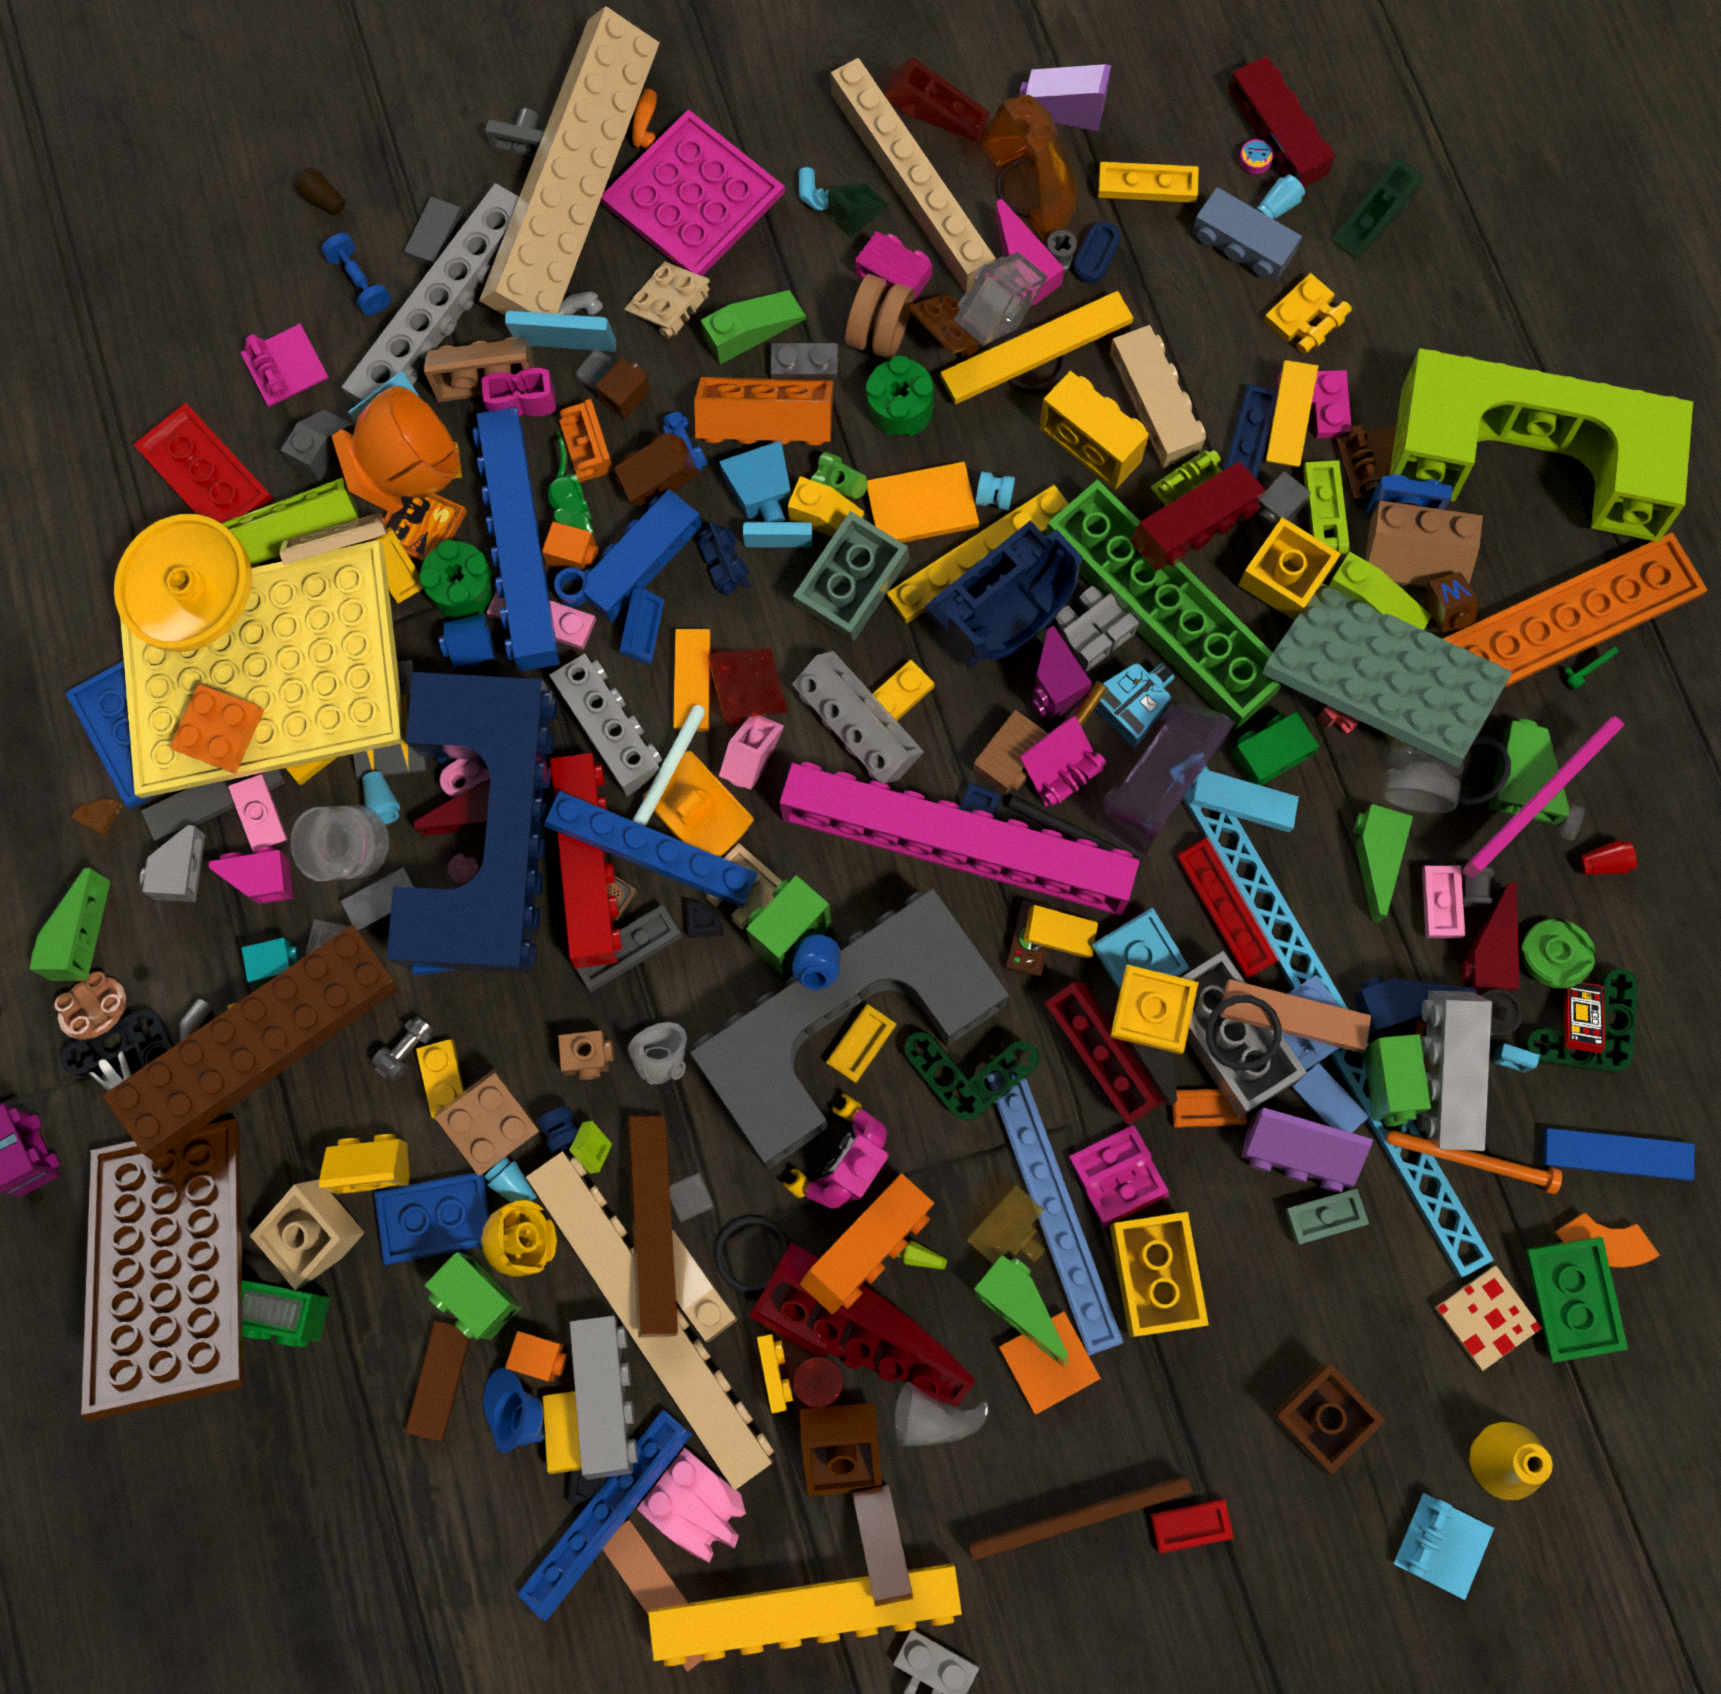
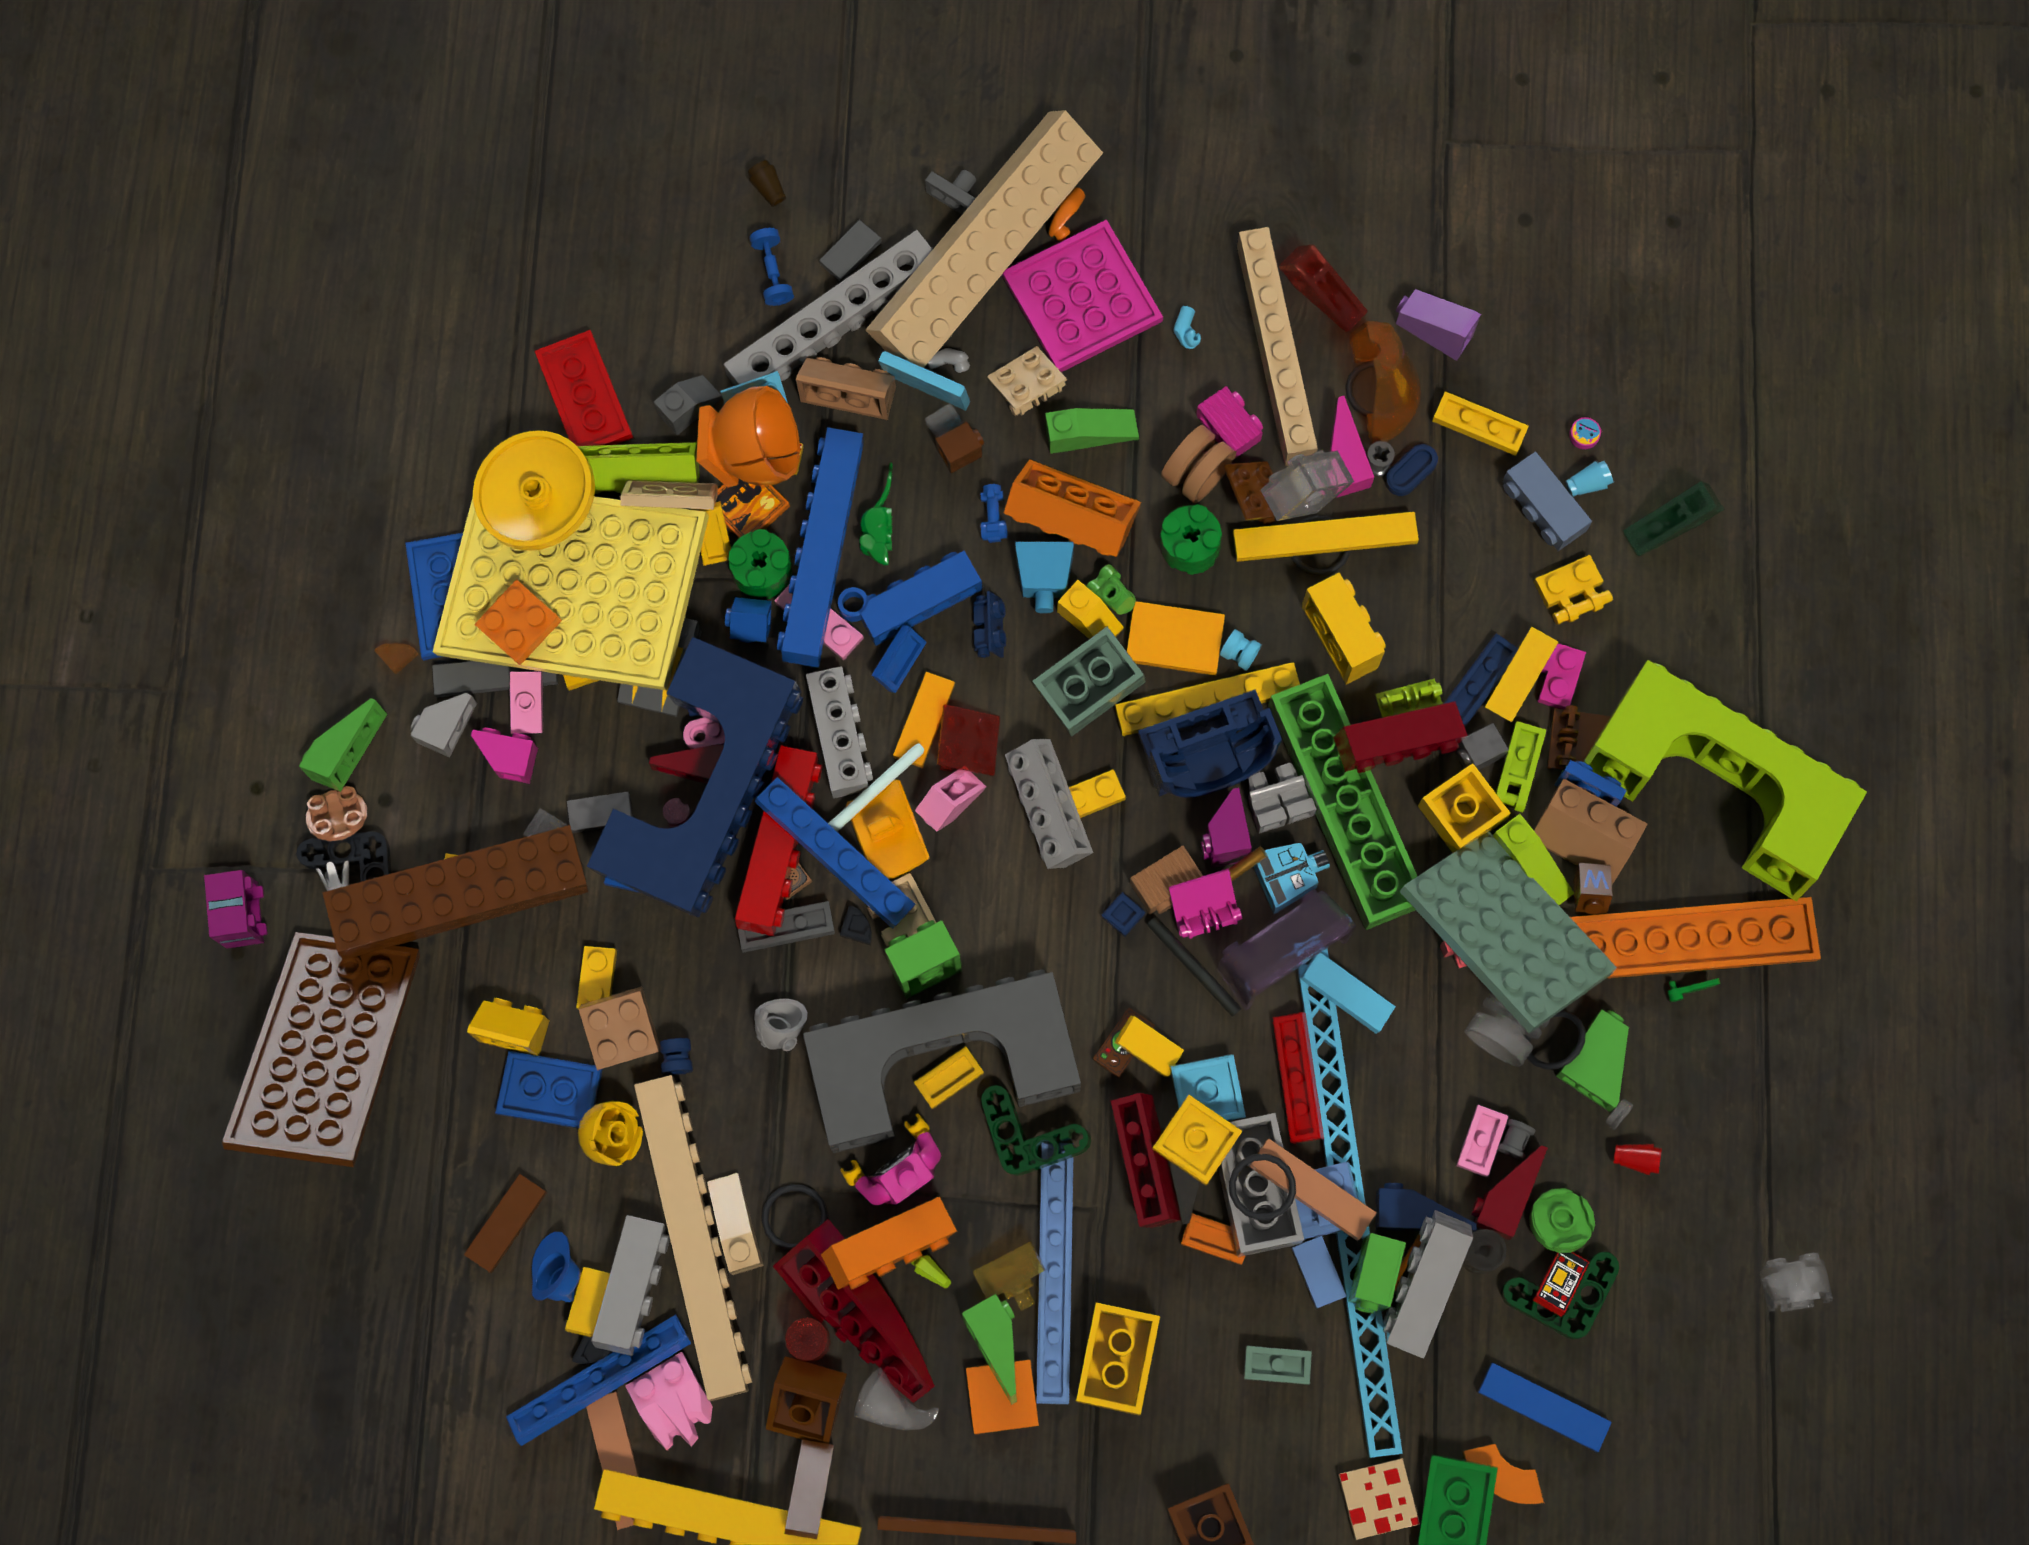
camera: 20 degrees right, 0 degrees up
light grey arm [180,999,213,1042] -> none
dark pink hinge [240,324,329,407] -> none
teal brick [242,938,302,988] -> none
green piece [242,1280,331,1347] -> none
tan slope [250,1179,365,1290] -> none
clear wheel [291,805,389,881] -> none
medium azure cone [362,771,400,826] -> none
flat silver bar [371,1016,434,1082] -> none
bright green brick [424,1252,522,1340] -> none
dark pink brick [481,368,557,417] -> none
medium azure cone [484,1157,537,1203] -> none
orange brick [505,1331,568,1381] -> none
orange brick [542,521,599,572] -> none
medium nougat brick [558,1030,614,1080] -> none
orange hinge [559,399,614,483] -> none
lime tile [569,1121,612,1174] -> none
reddish brown brick [614,432,700,509] -> none
reddish brown tile [627,1116,678,1338] -> none
clear tile [669,1173,715,1223] -> none
medium azure tile [743,522,813,547] -> none
yellow plate [757,1334,793,1414] -> none
flat silver plate [771,343,838,380] -> none
dark pink brick [780,762,1140,916] -> none
blue head [792,935,841,990] -> none
clear green slope [828,183,888,238] -> none
dark pink slope [1069,1125,1169,1228] -> none
tan brick [1110,325,1206,468] -> none
dark red brick [1228,56,1334,187] -> none
green brick [1232,712,1320,786] -> none
medium lavender slope [1241,1108,1373,1193] -> none
bright green slope [1353,804,1413,923] -> none
orange bar [1385,1130,1562,1195] -> none
dark pink tile [1463,716,1625,880] -> none
medium azure tile [1491,1043,1540,1073] -> none

